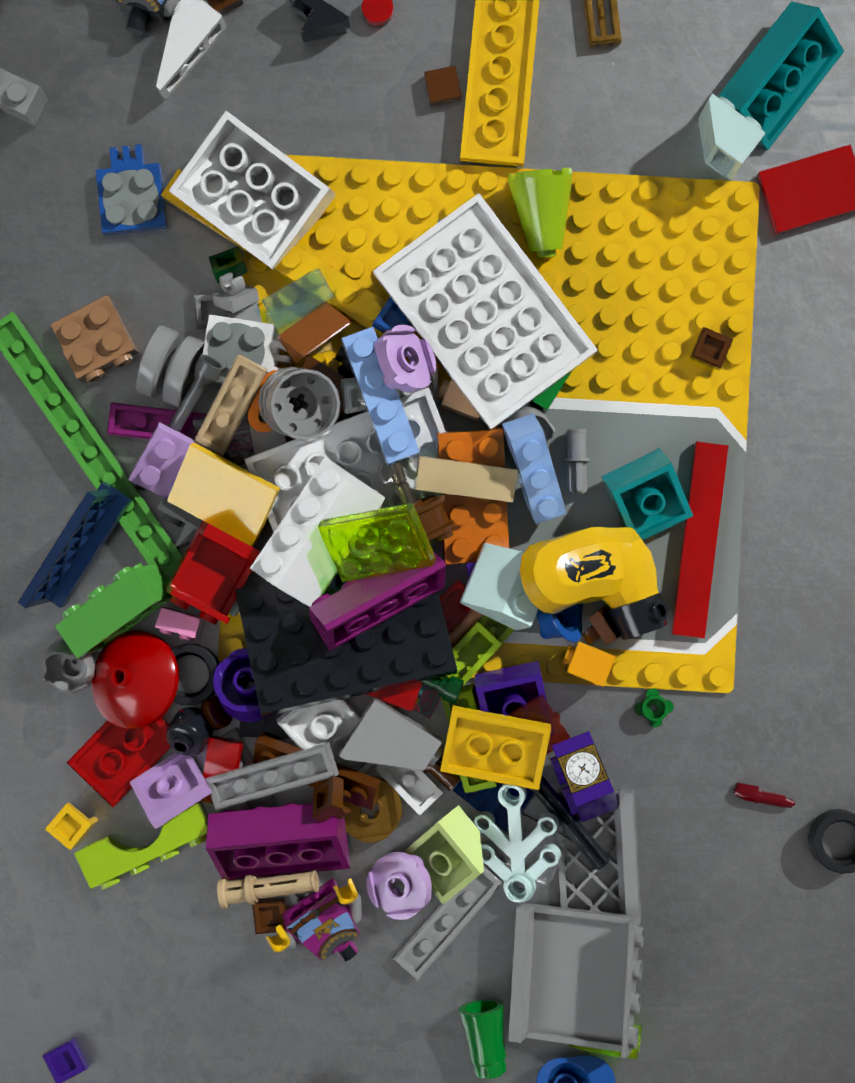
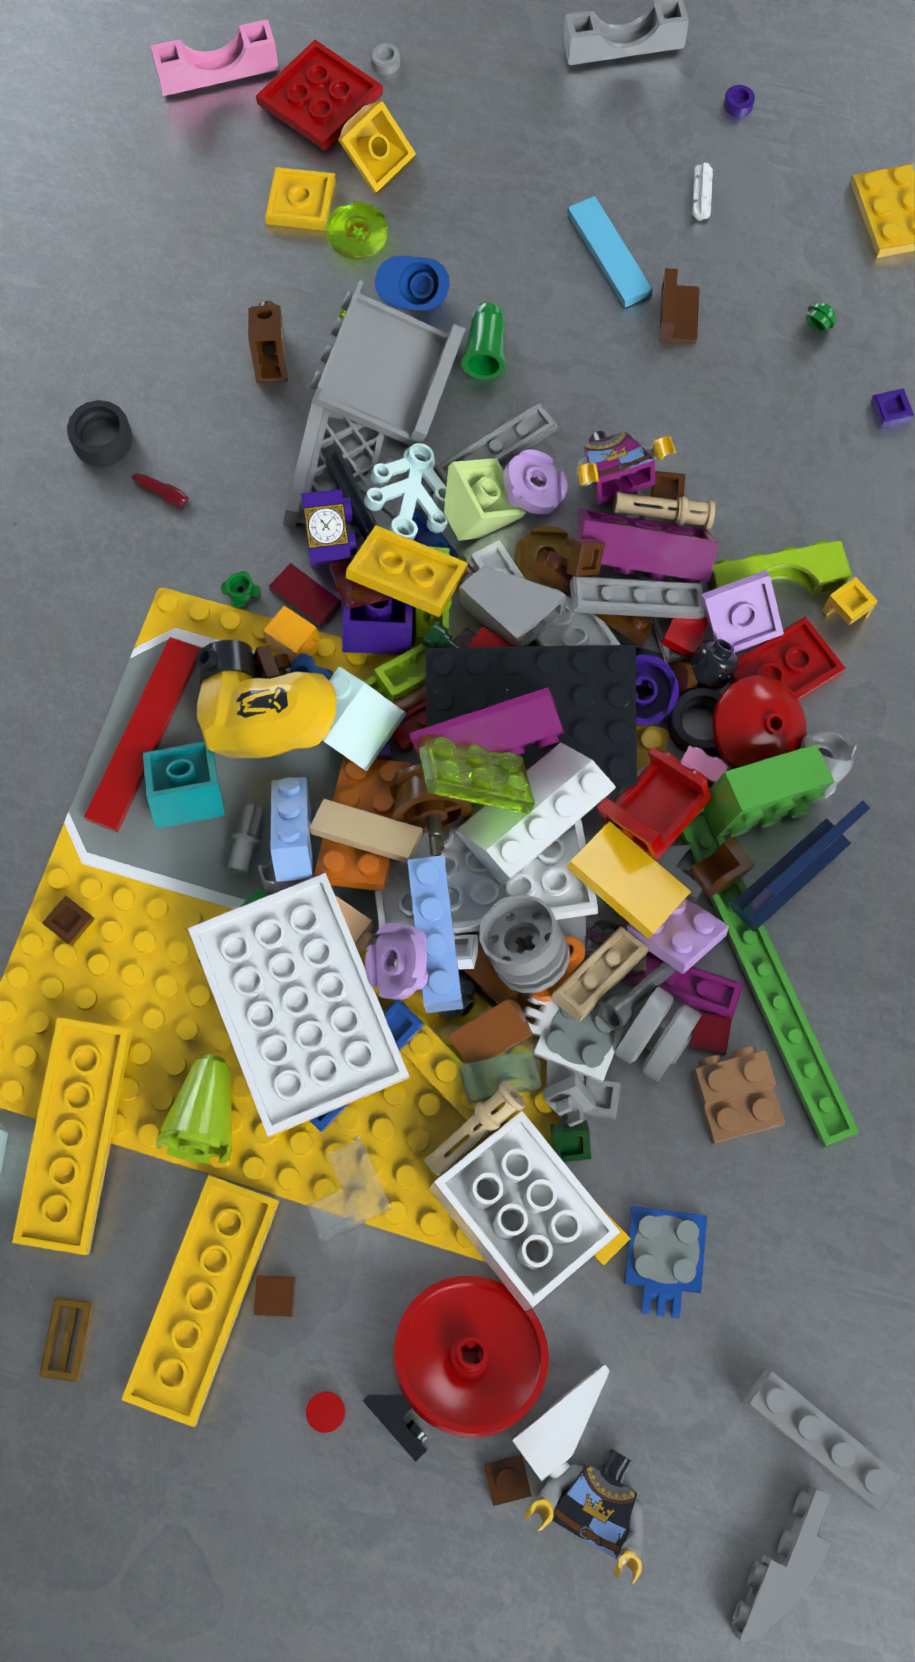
camera: 170 degrees left, 15 degrees down
none -> yellow plate [12,1017,133,1255]
none -> reddish brown torso [248,301,288,383]
none -> dark red tile [269,563,342,629]
none -> clear panel [307,1136,392,1242]
none -> red dish [392,1276,549,1438]
none -> tan pin [425,1081,526,1177]
none -> reddish brown panel [689,837,755,899]
none -> dark red tile [689,1012,732,1056]

